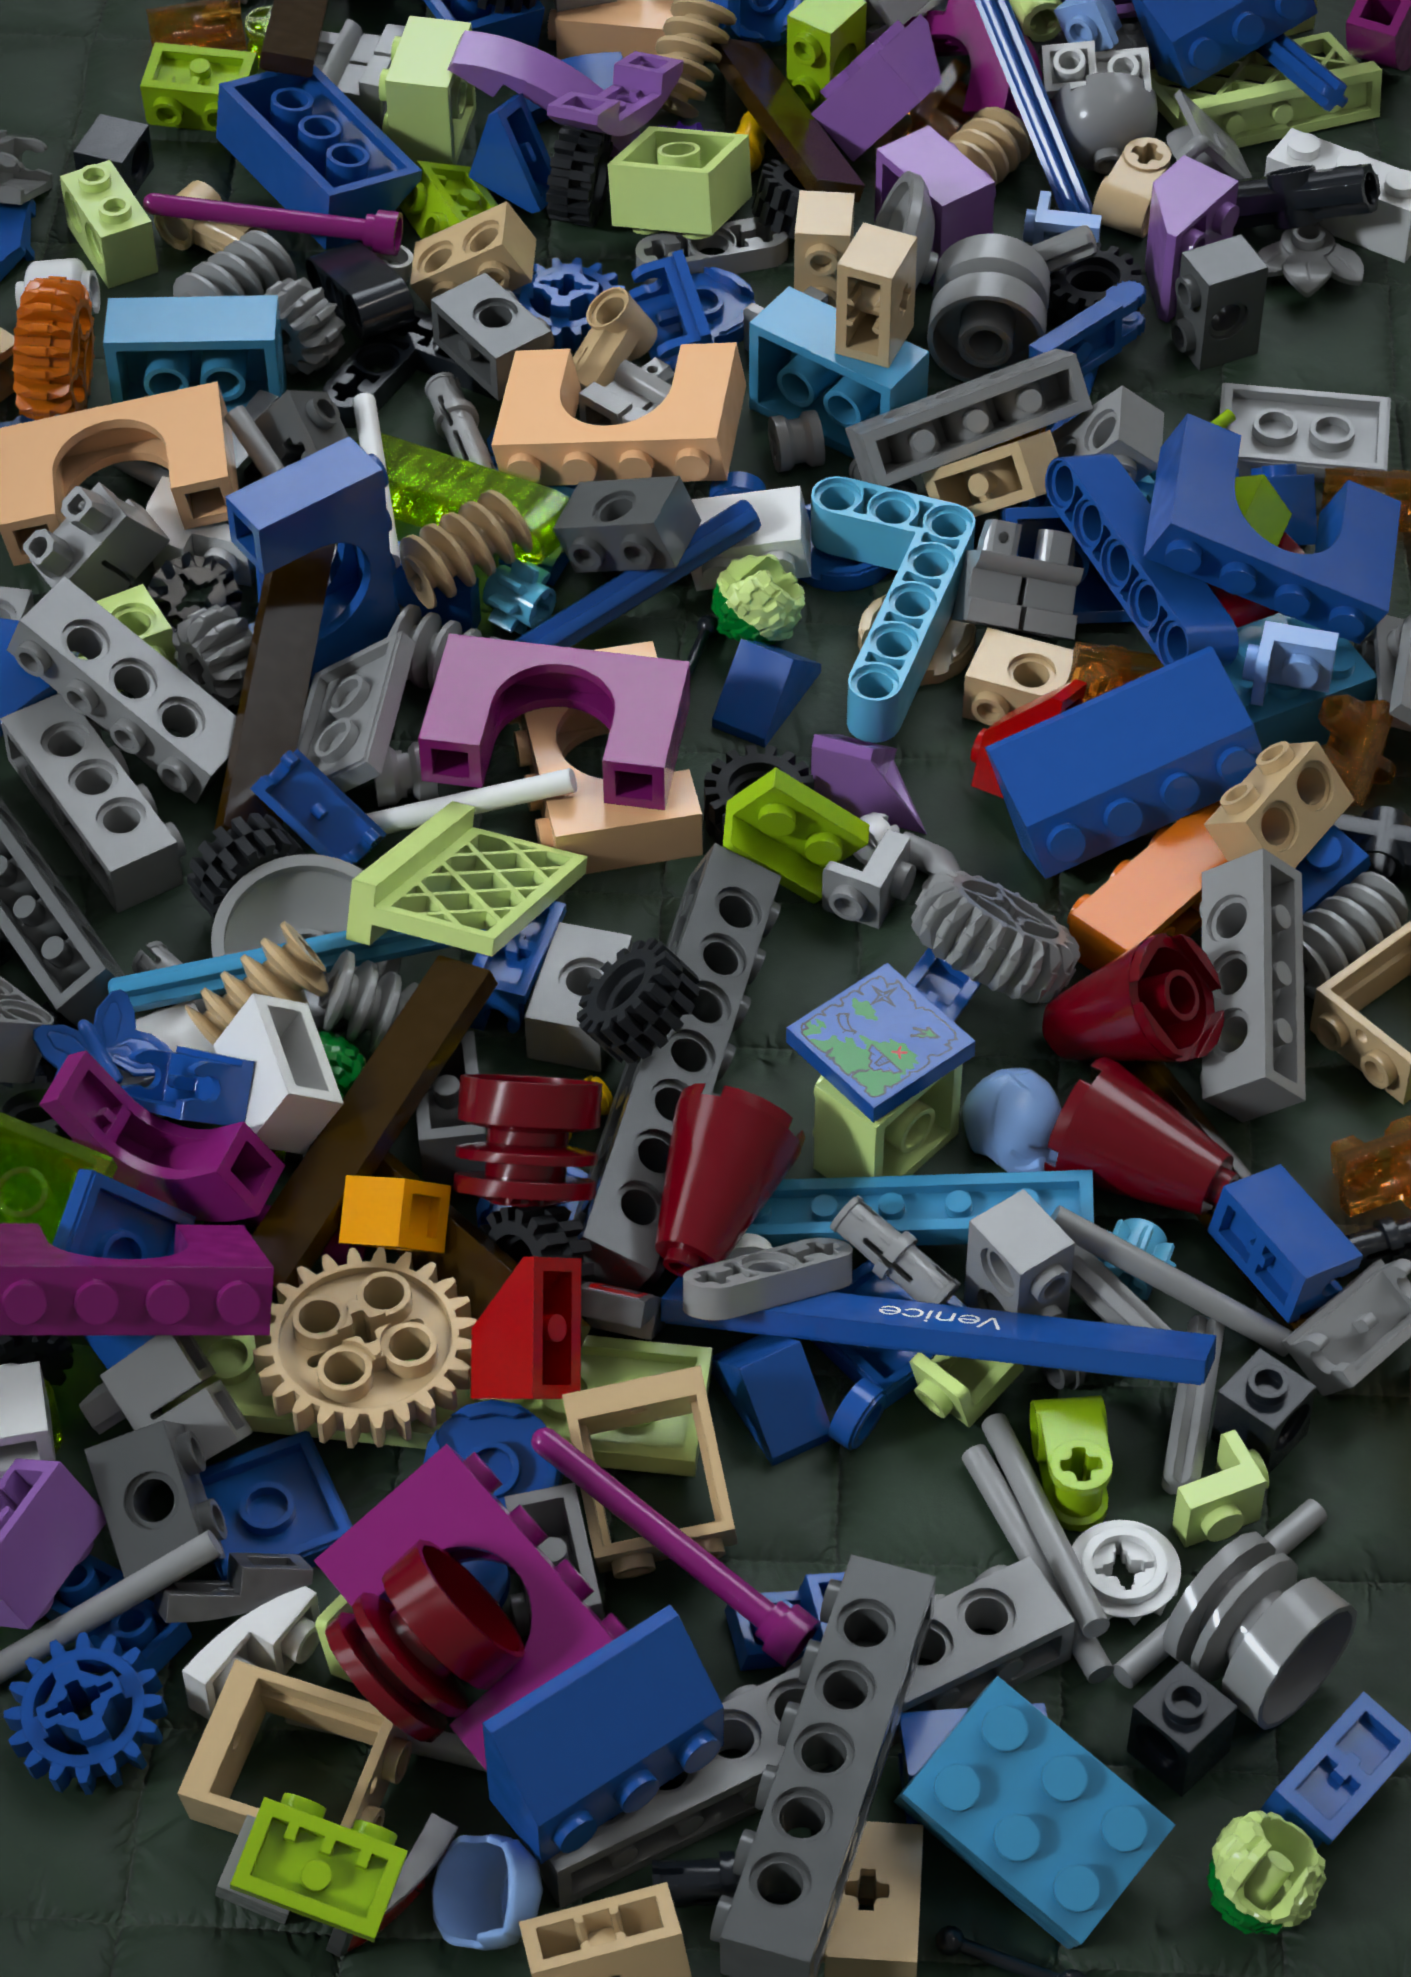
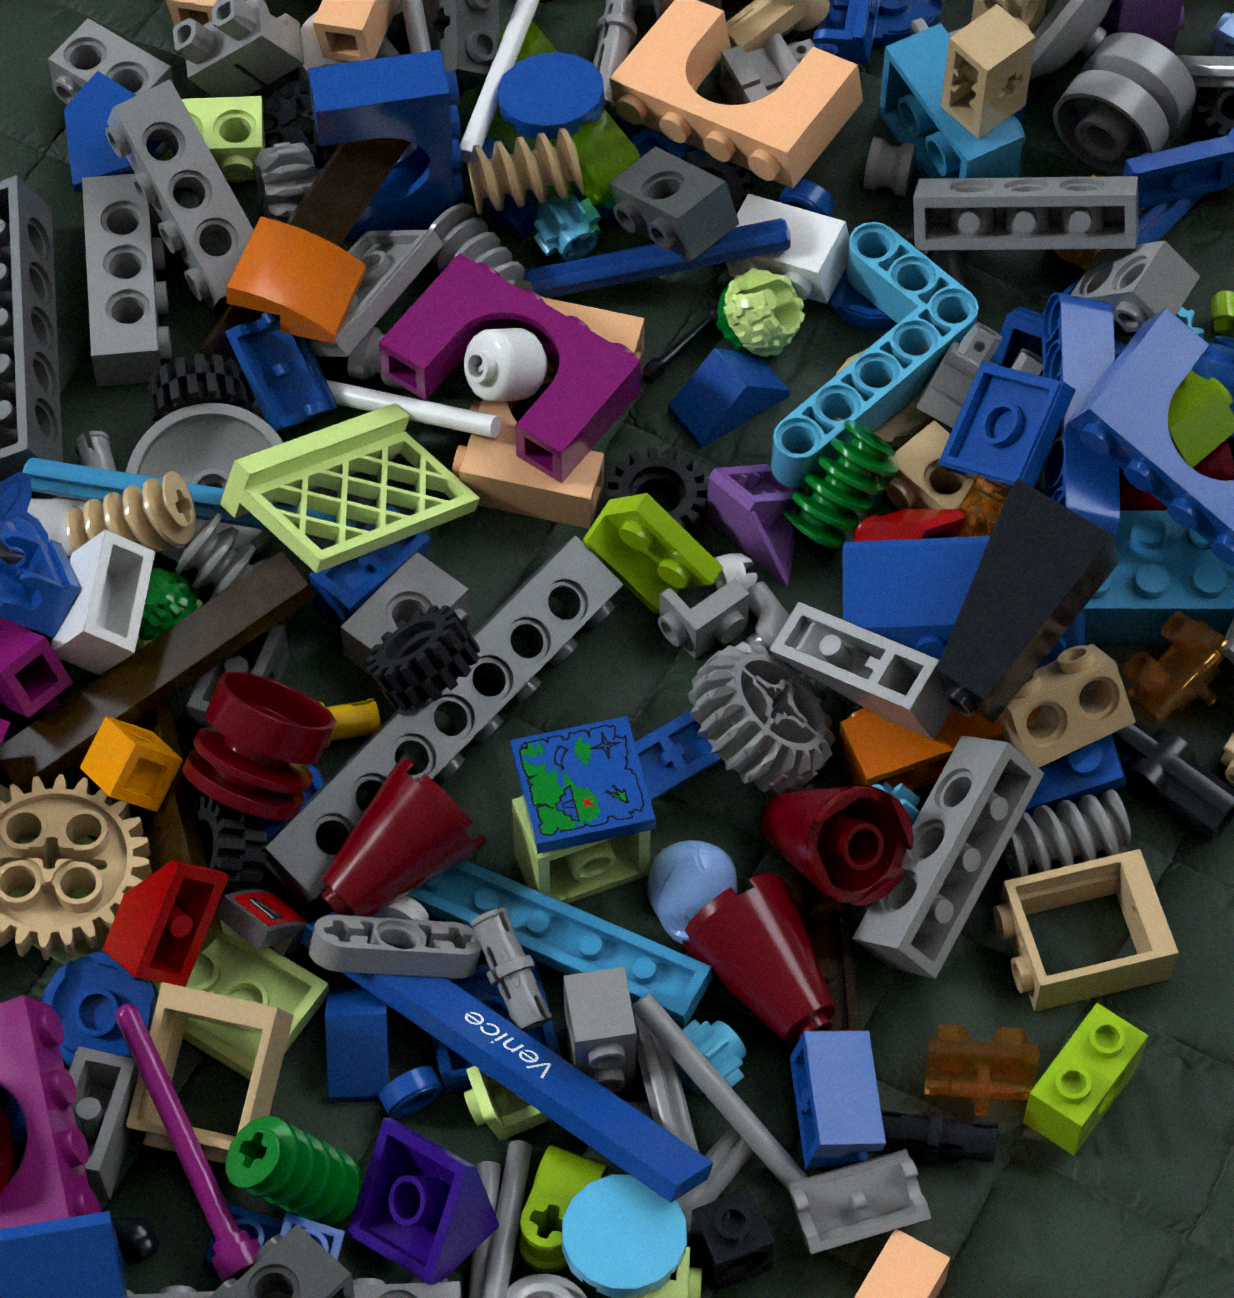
camera: 25 degrees right, 10 degrees up
tan brick [921,430,1059,517] -> none
light blue bracket [1242,621,1339,706] -> none
none -> green piece [225,1116,363,1227]
none -> orange slope [226,216,366,344]
none -> dark purple slope [347,1118,500,1285]
none -> white head [464,328,548,401]
none -> blue tile [497,52,606,140]
none -> medium azure tile [562,1174,687,1298]
none -> light grey slope [769,602,952,740]
none -> green piece [783,420,899,549]
none -> black slope [937,479,1120,724]
none -> blue tile [938,361,1076,489]

